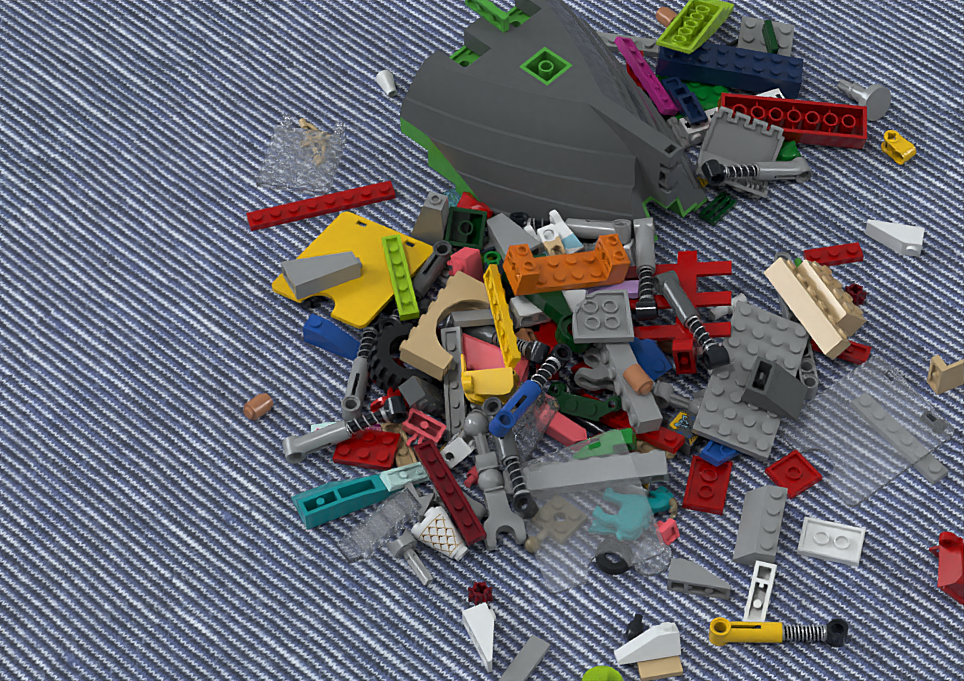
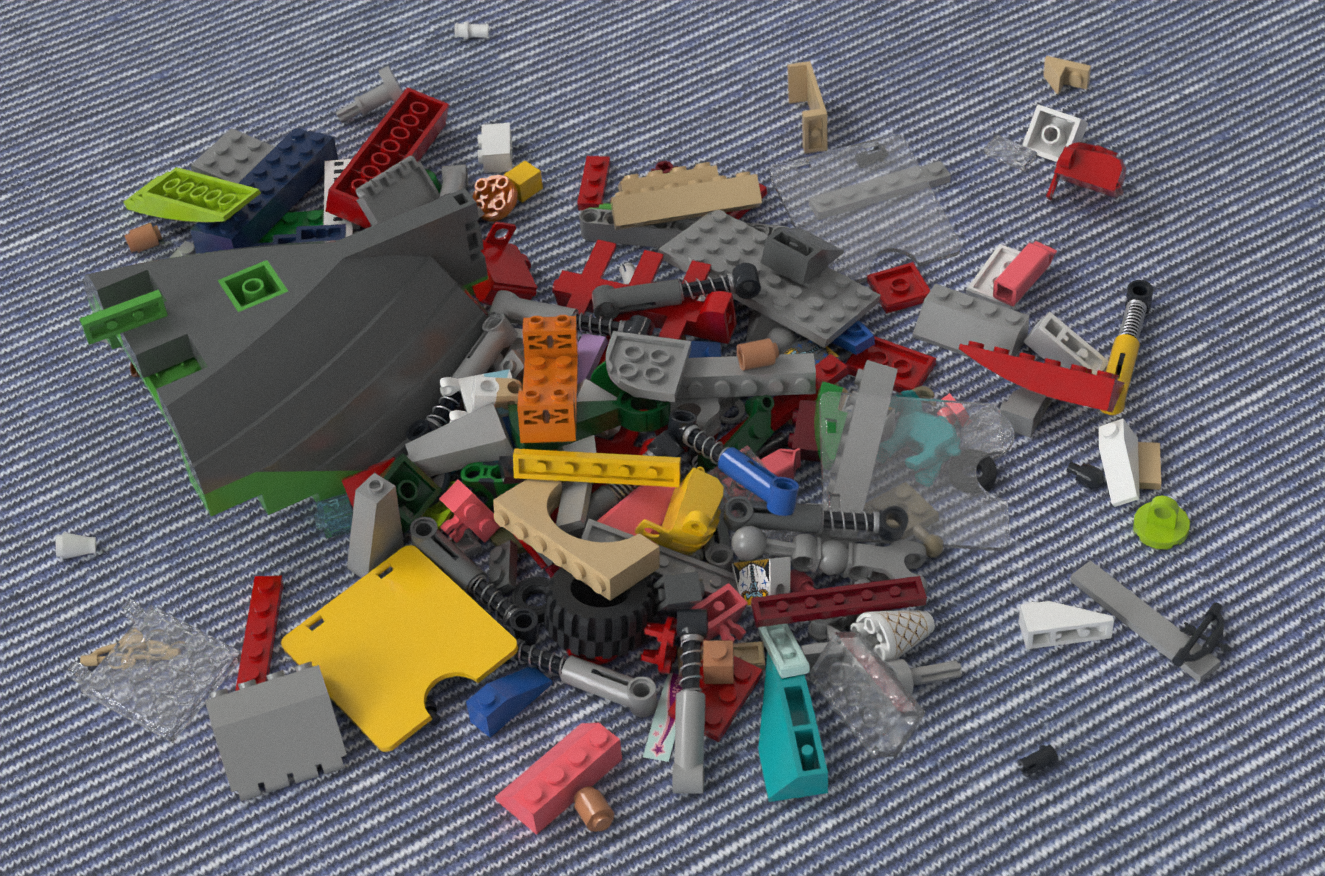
camera: 70 degrees left, 5 degrees down
light grey slope [281,251,362,300] -> none
lime plate [381,234,420,321] -> none
dark red gear [468,581,493,606] -> none
dark green tile [762,20,779,54] -> none
white slope [865,219,924,257] -> none
yellow piece [881,130,916,165] -> none
none -> light grey hinge [205,662,347,801]
none -> red piece [472,222,537,306]
none -> orange tile [473,175,518,222]
none -> white brick [478,123,512,173]
none -> coral slope [495,723,623,835]
none -> yellow brick [504,161,543,203]
none -> nougat brick [703,640,734,684]
none -> red wedge [959,341,1125,412]
none -> coral piece [993,241,1057,306]
none -> black pin [1017,744,1058,777]

